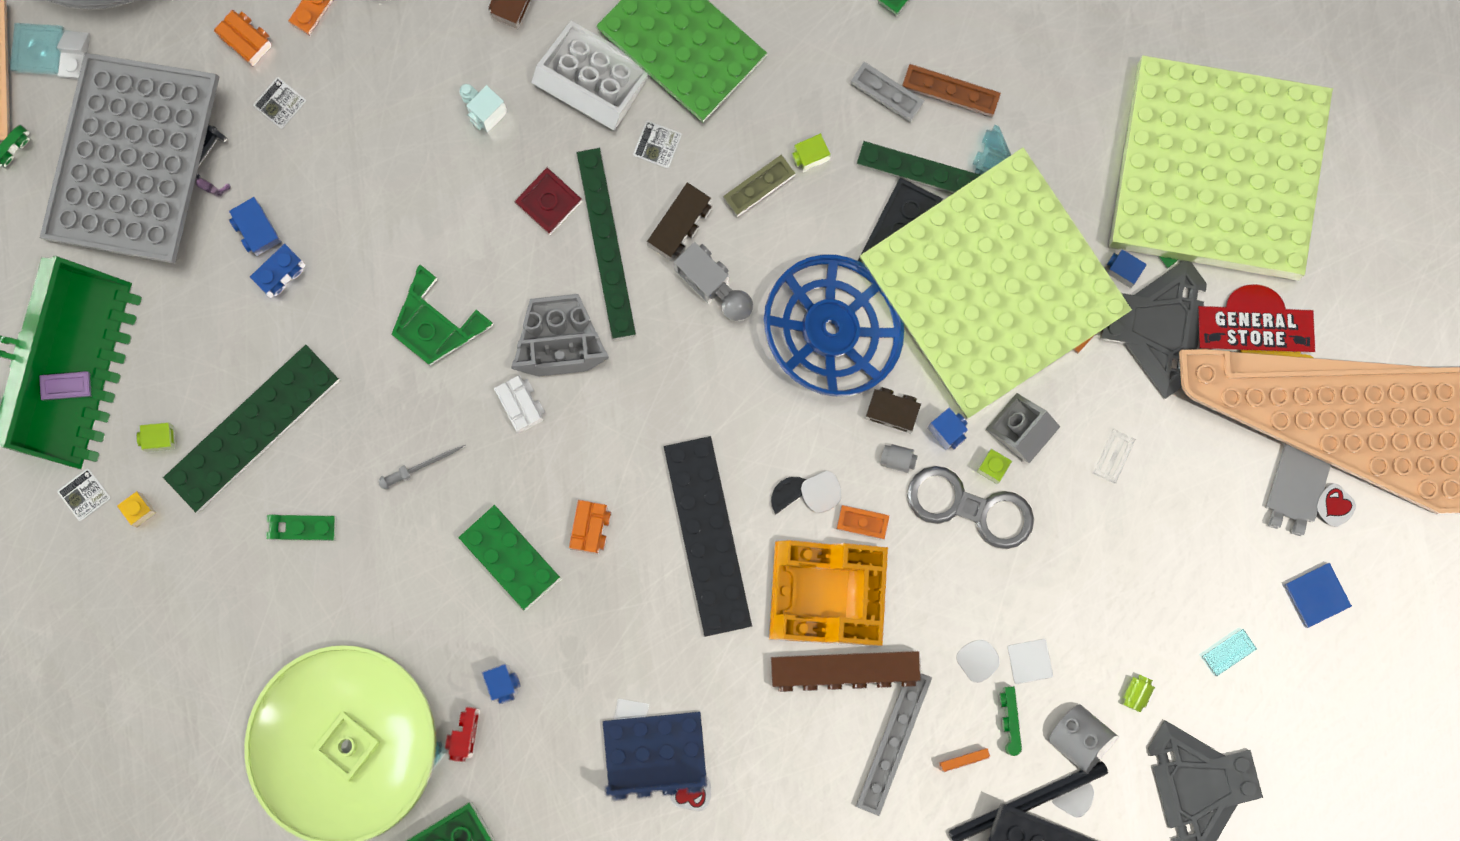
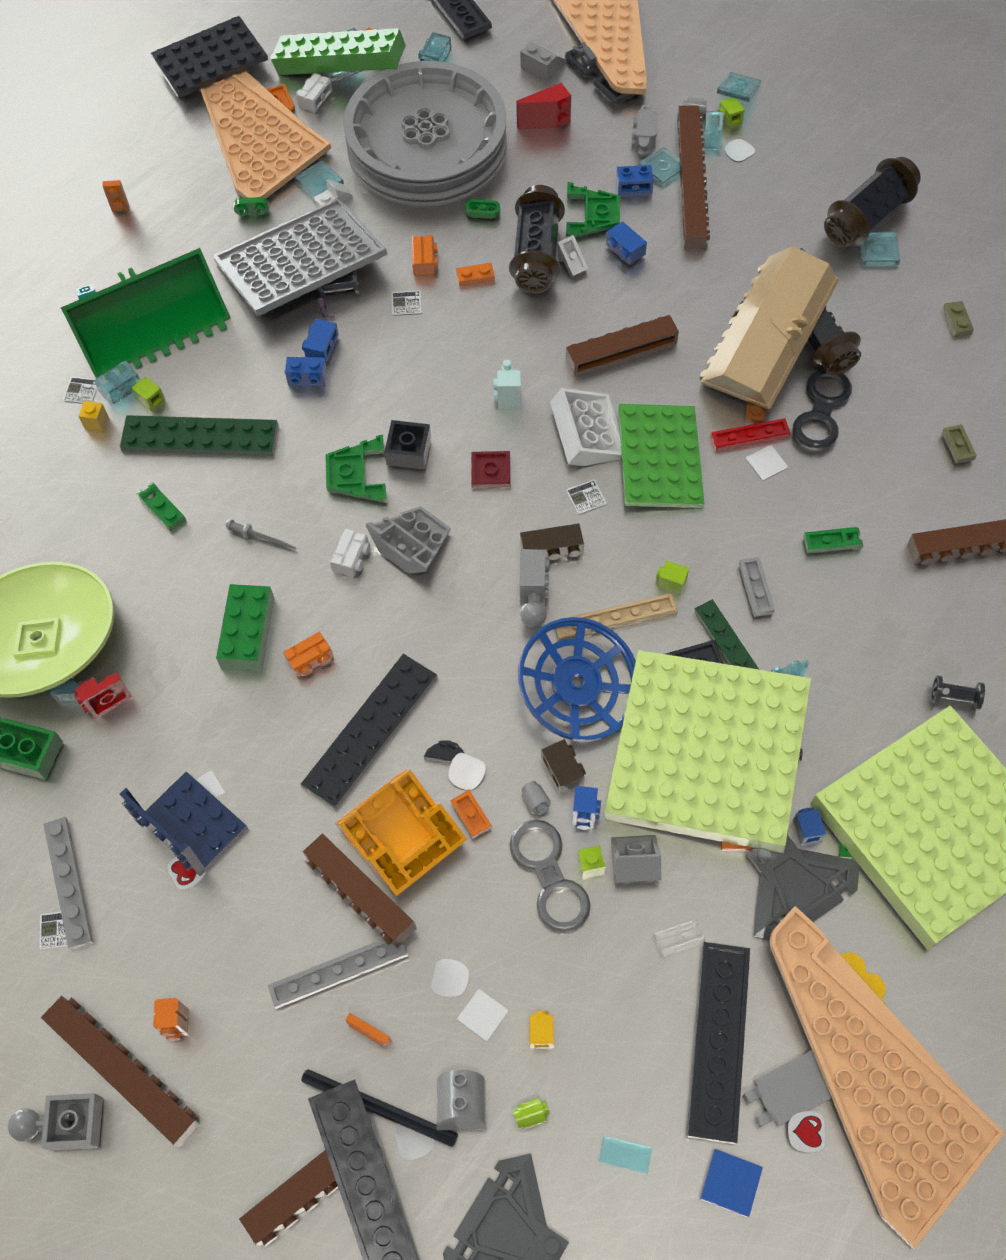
camera: 50 degrees right, 20 degrees down
lavender tile [40,372,91,401] -> none
blue brick [482,664,521,704] -> none
dark green plate [576,148,636,340] -> none
olive plate [723,154,796,217] -> none
dark orange plate [902,63,1001,117] -> none
green plate [999,686,1022,756] -> none
red sticker [1198,284,1315,352] -> none
none -> clear light blue brick [94,361,140,405]
none -> black brick [384,420,431,470]
none -> yellow brick [530,1011,554,1048]
none -> tan tile [555,593,678,641]
none -> black plate [687,942,750,1144]
none -> black hose [931,675,985,711]

